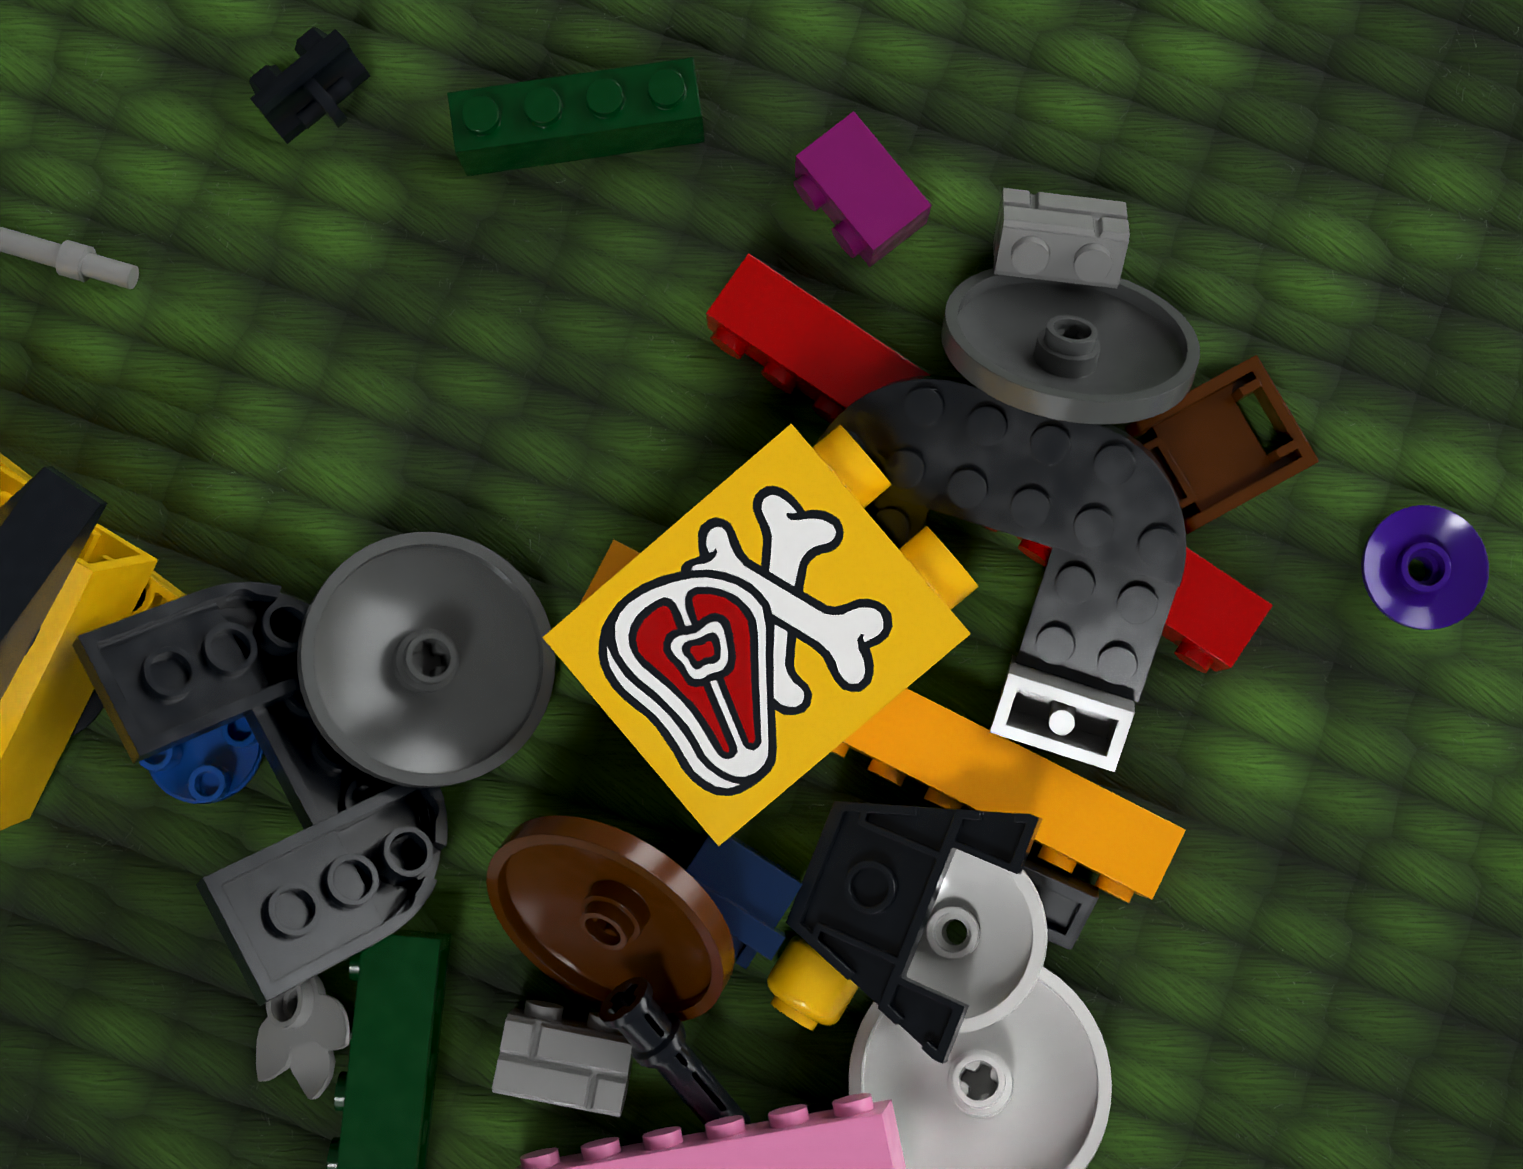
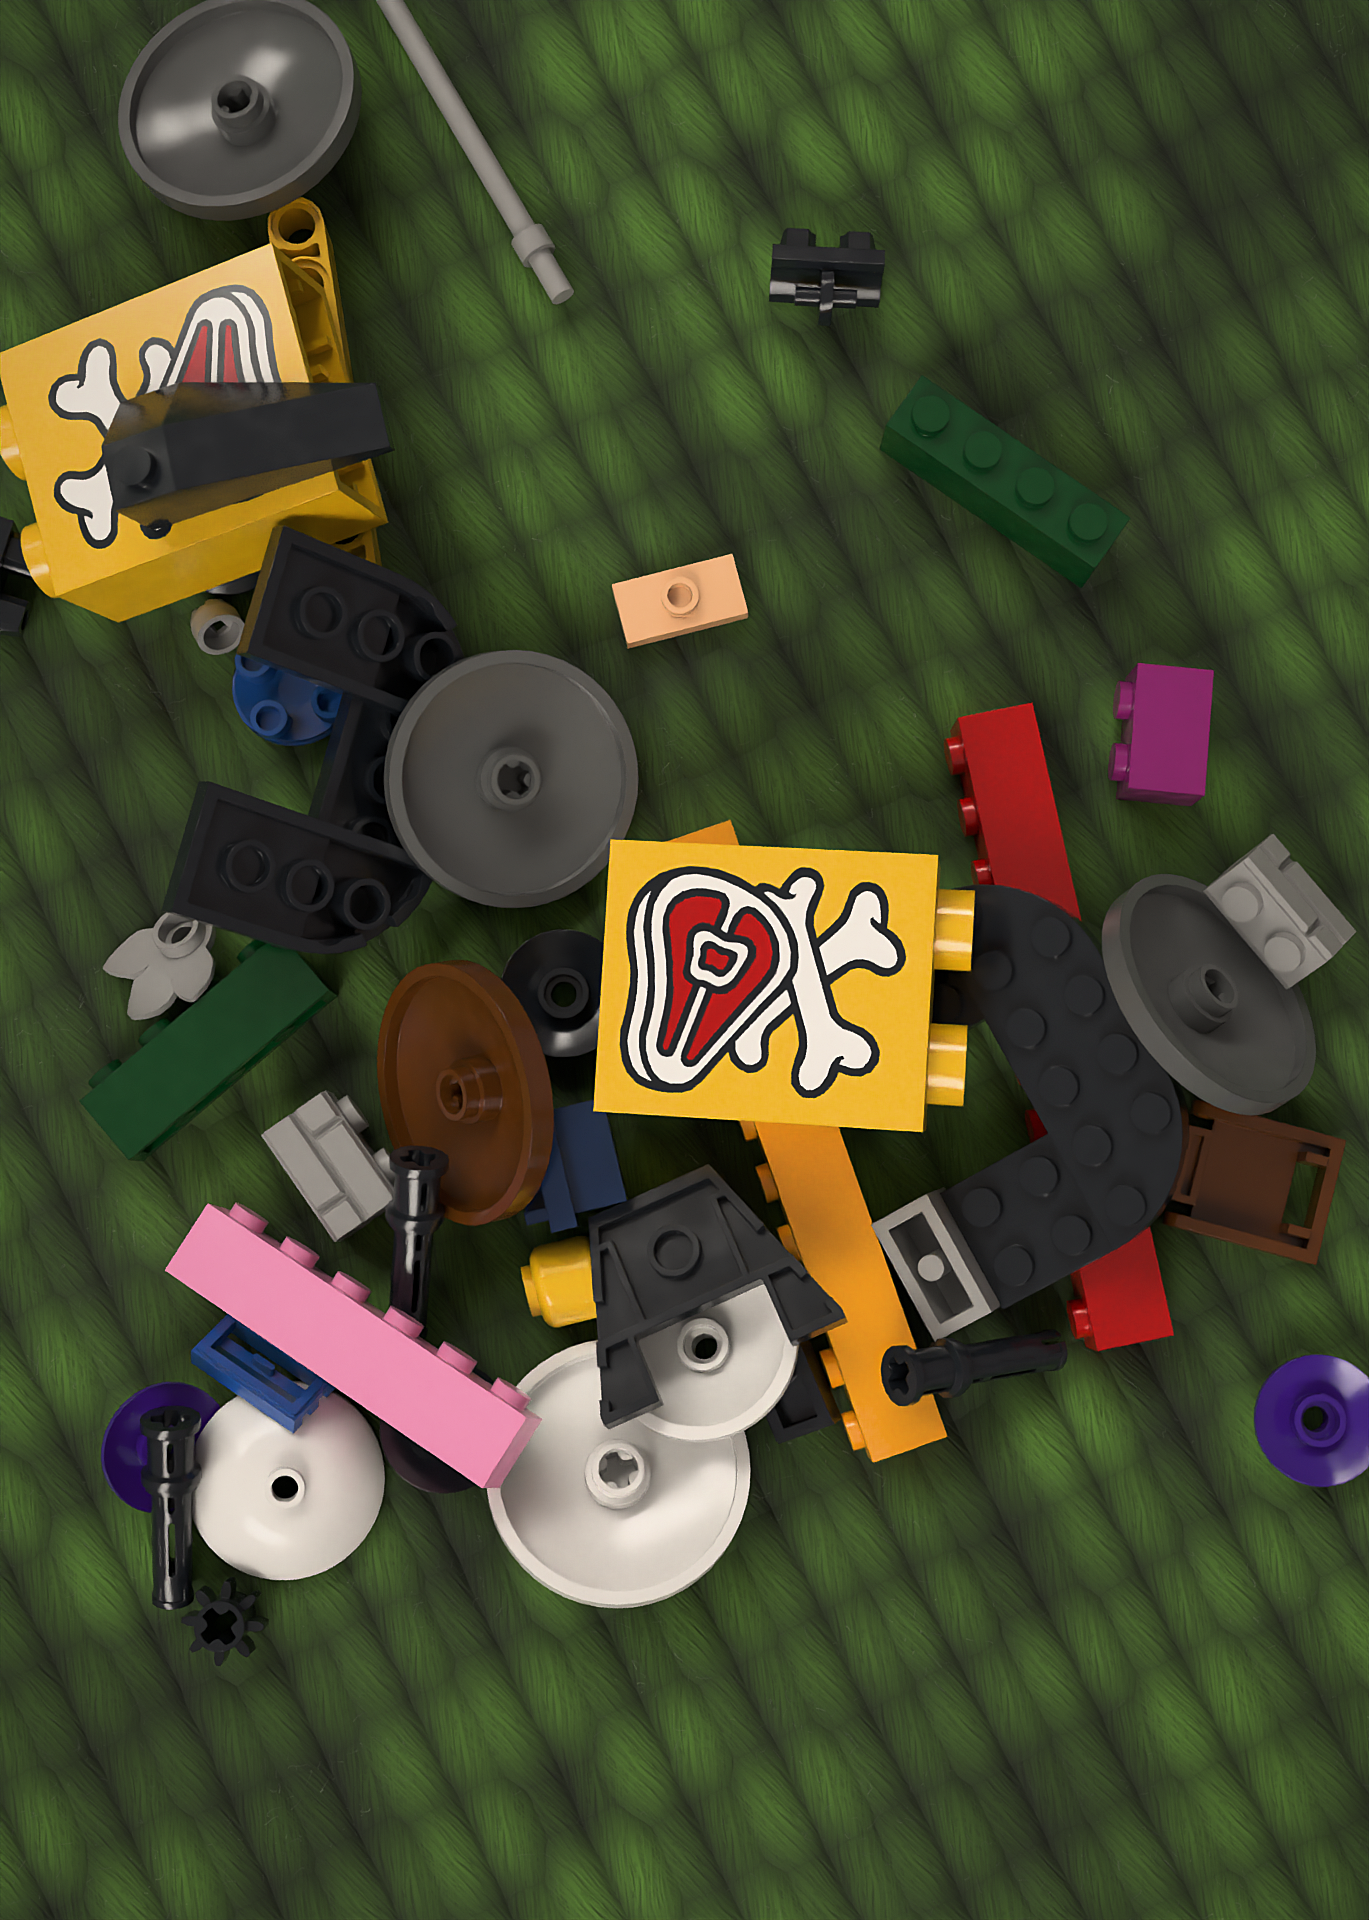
camera: 40 degrees right, 0 degrees up
none -> light grey hinge [190,599,245,655]
none -> black dish [501,929,604,1057]
none -> light nougat plate [612,554,748,649]
none -> black pin [881,1329,1068,1406]

